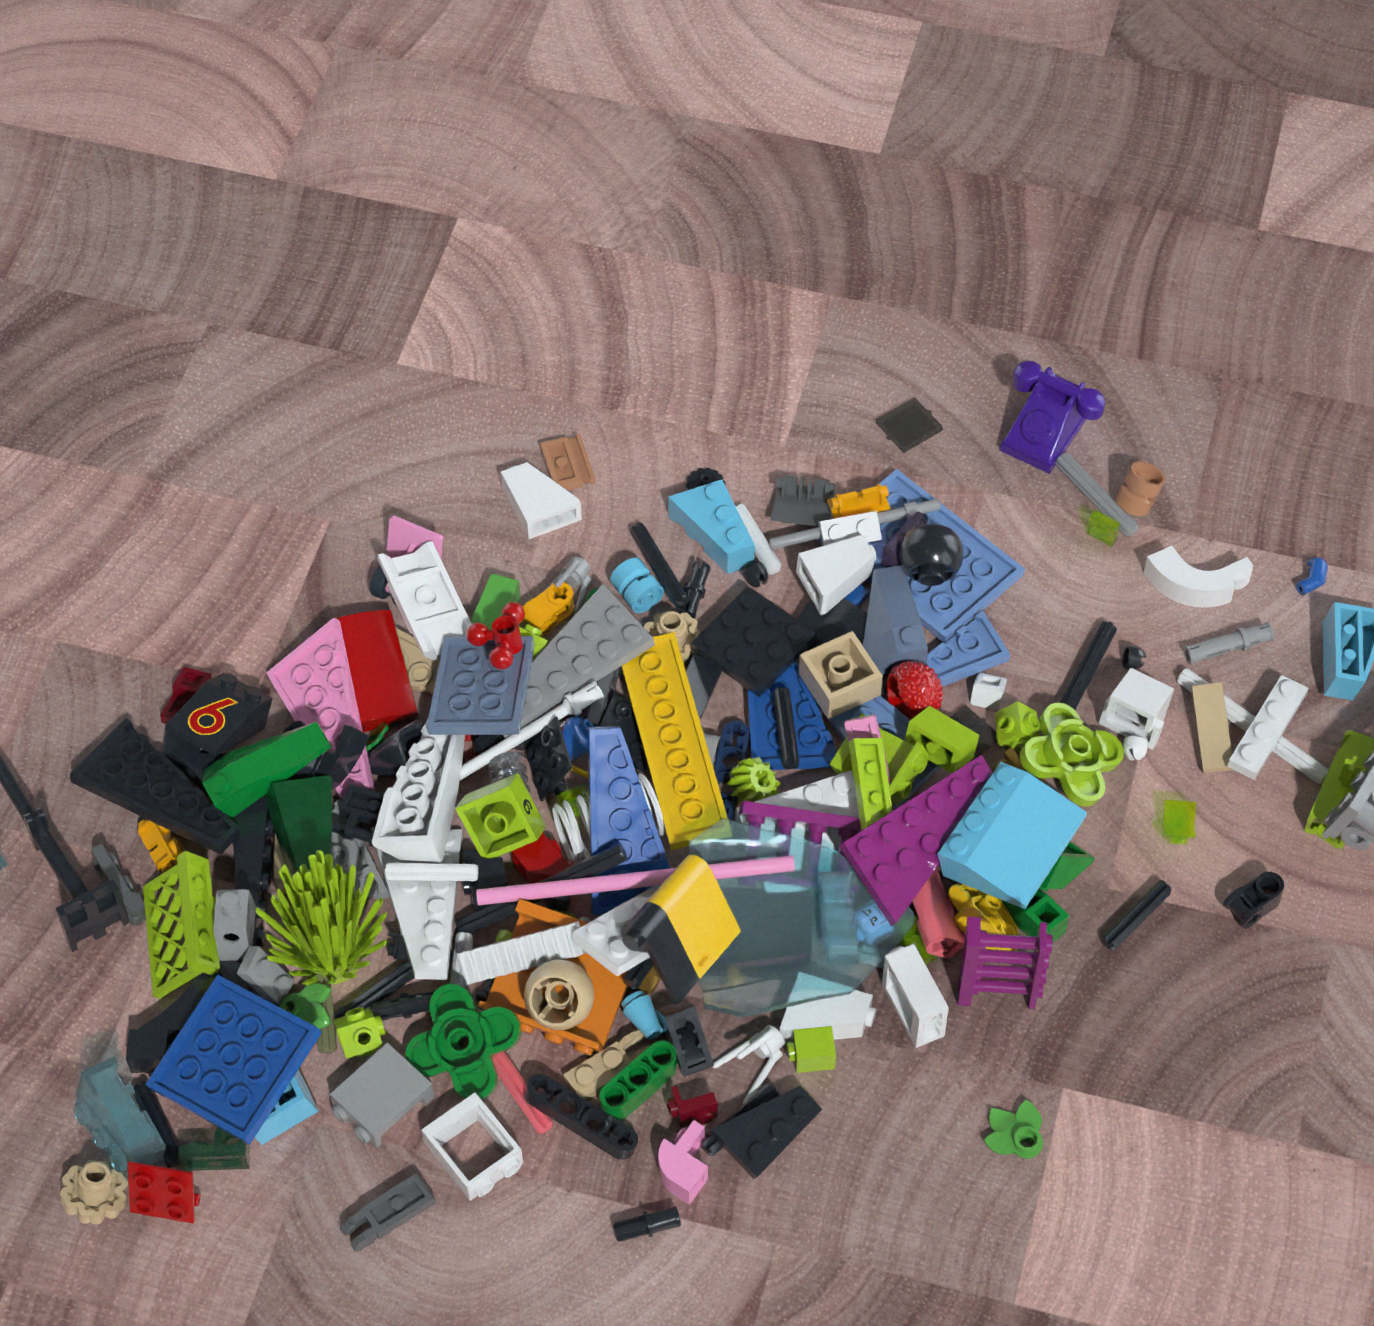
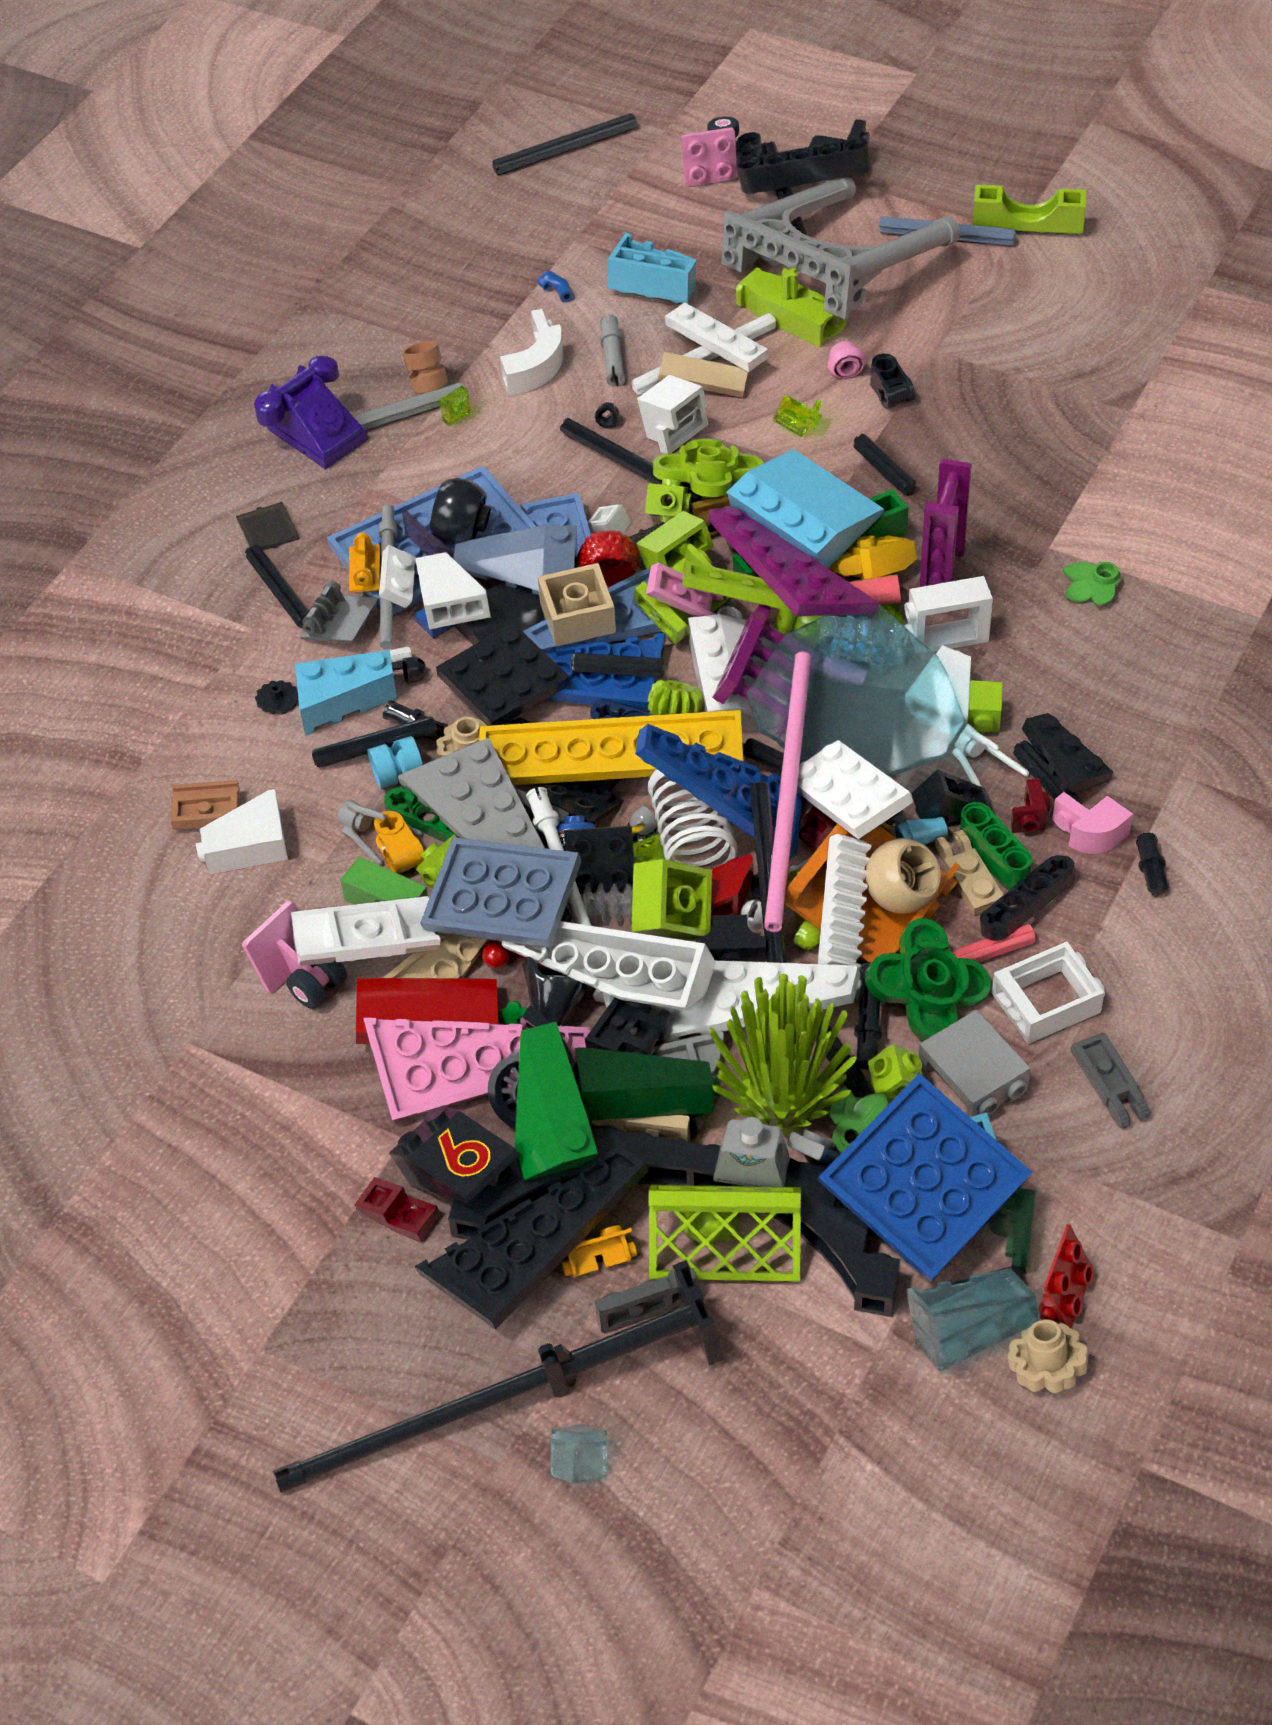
camera: 75 degrees left, 5 degrees down
white axle [385,863,479,881] -> none
red piece [466,602,525,670] -> none
yellow door [621,855,741,1004] -> none
white hinge [1123,736,1148,761] -> none
none -> black axle [245,544,309,628]
none -> bright pink cone [828,341,866,379]

